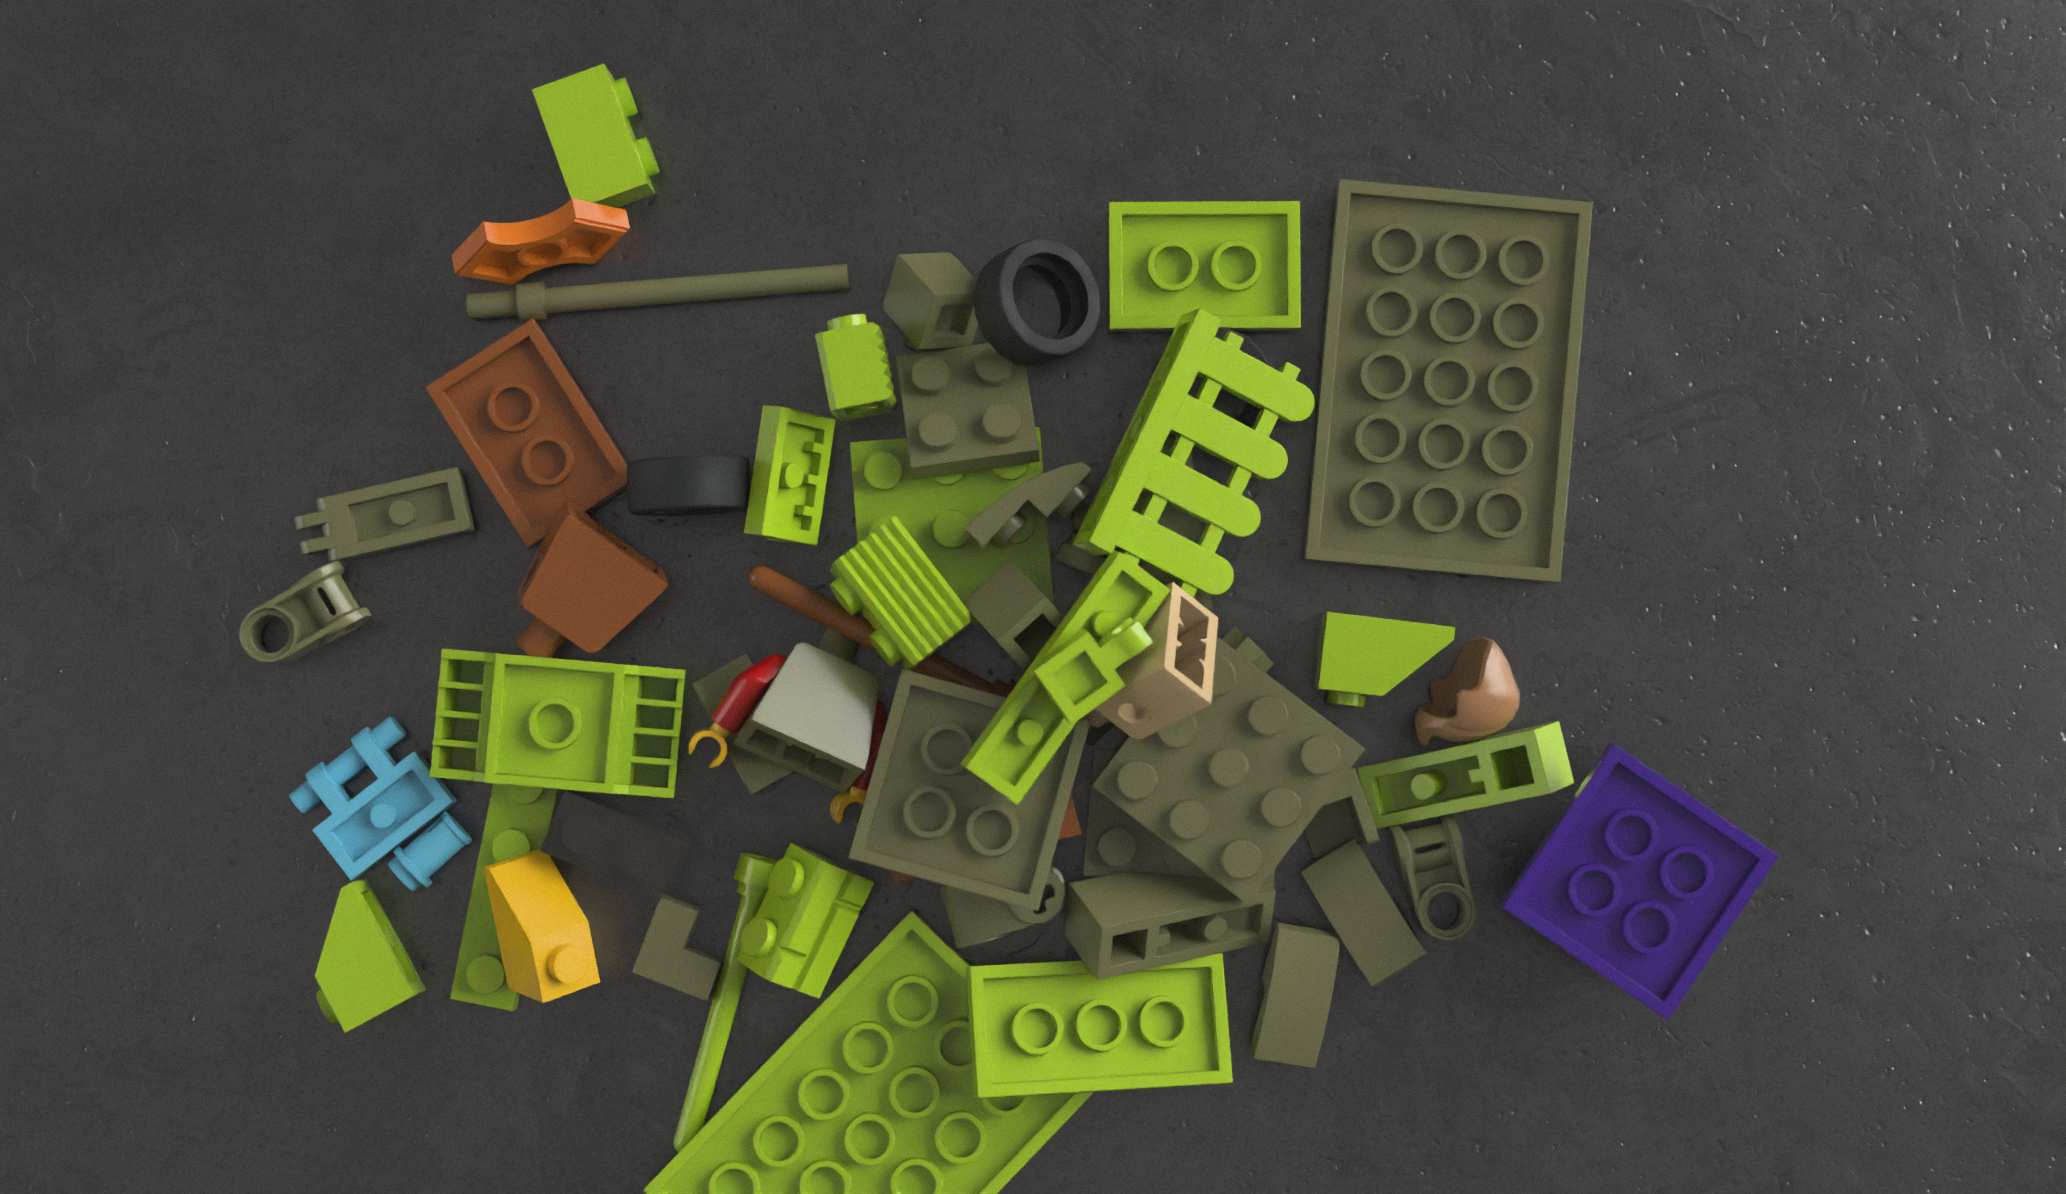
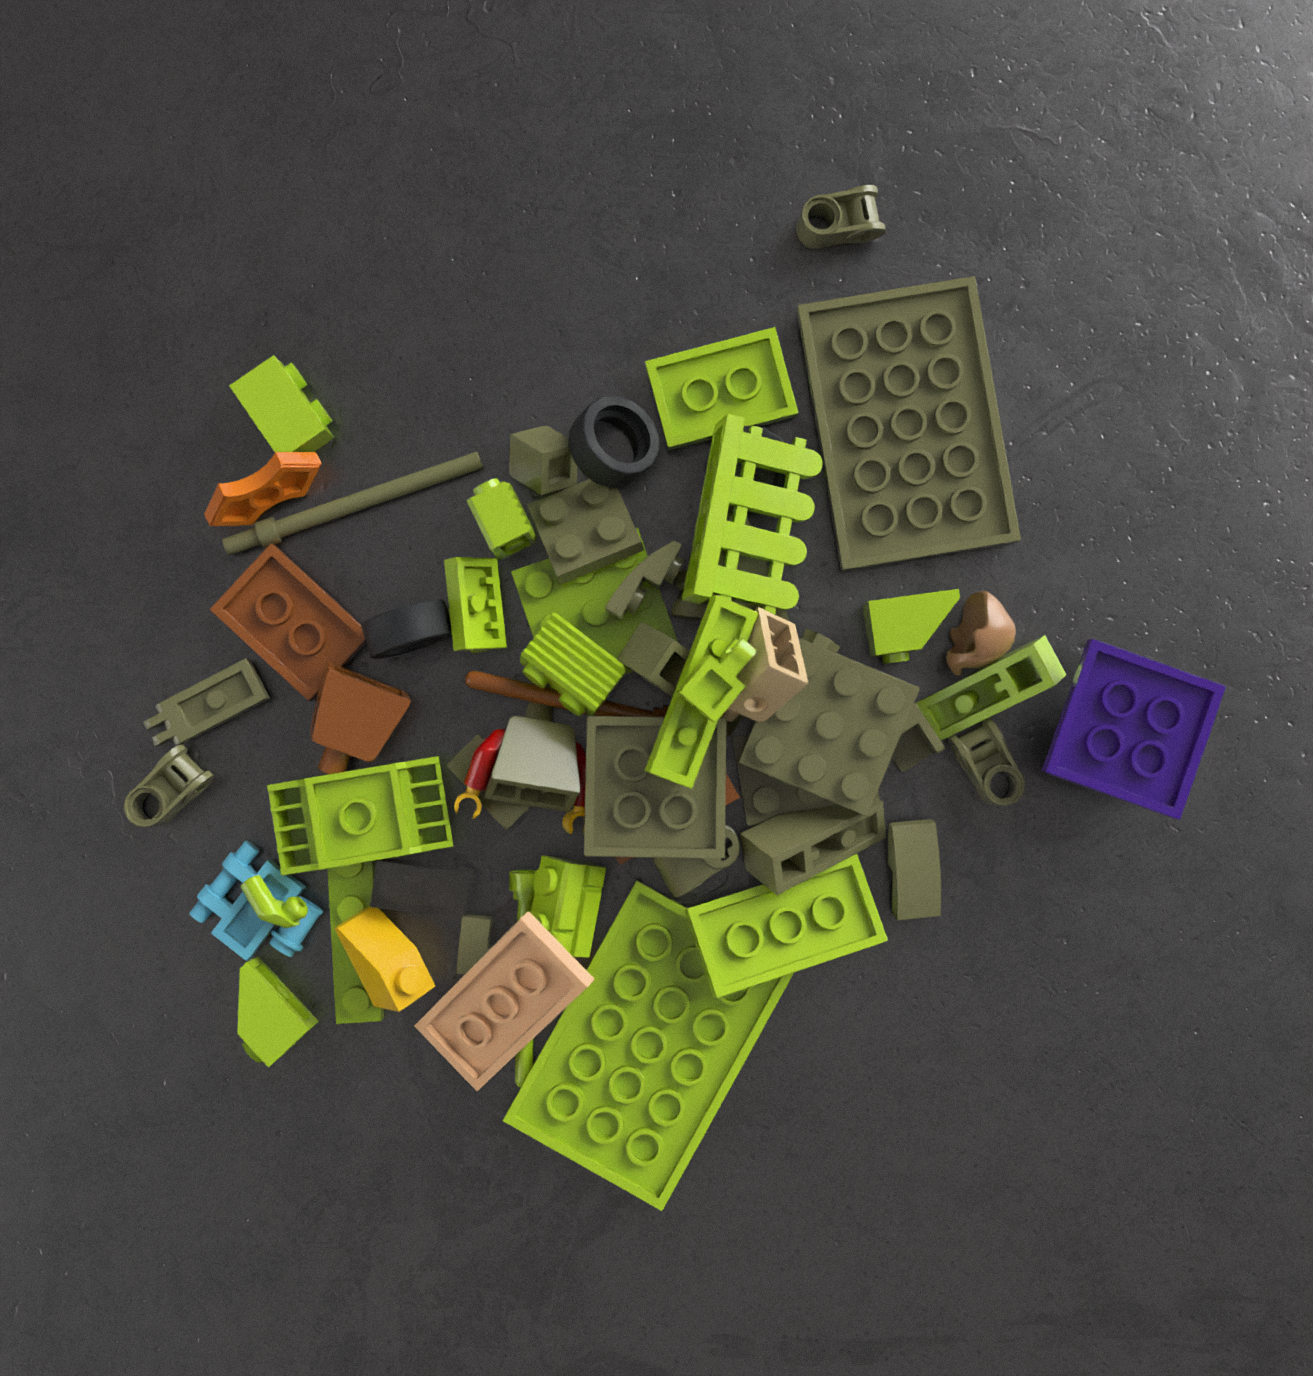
camera: 15 degrees left, 0 degrees up
olive slope [1301,838,1429,988] -> none
none -> lime arm [240,875,308,929]
none -> light nougat plate [414,911,594,1091]
none -> olive piece [796,185,886,249]

